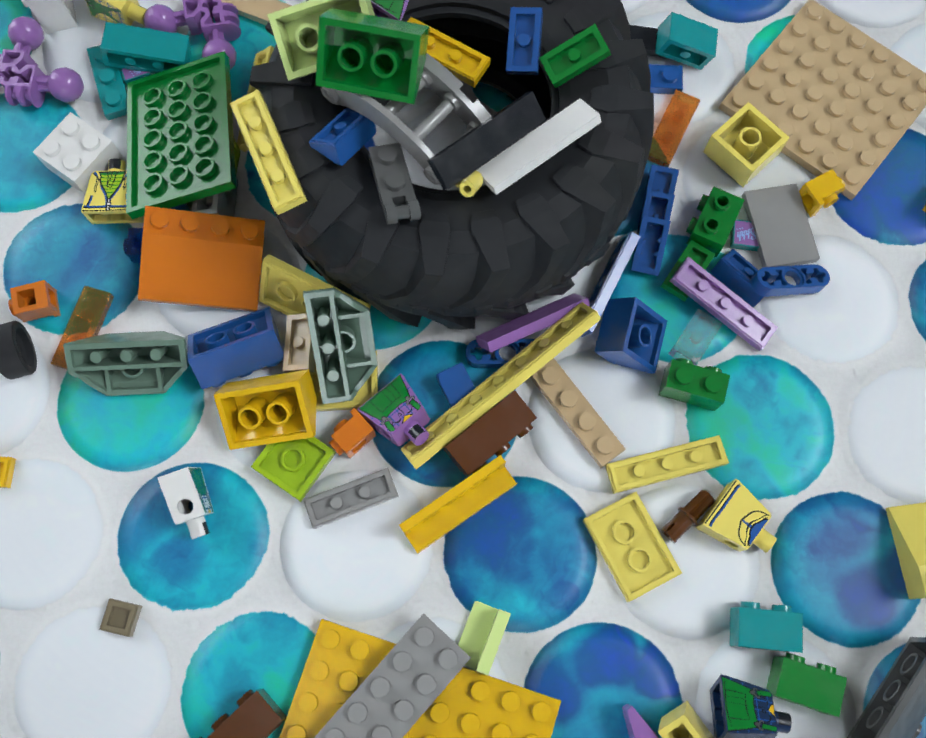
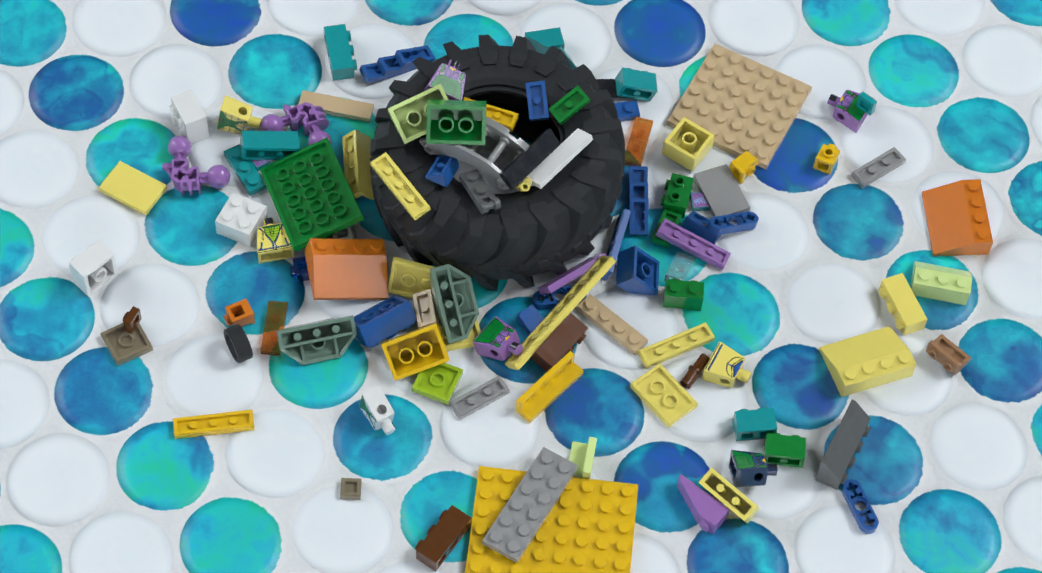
camera: 15 degrees left, 15 degrees down
orange brick [328,408,376,458] -> none

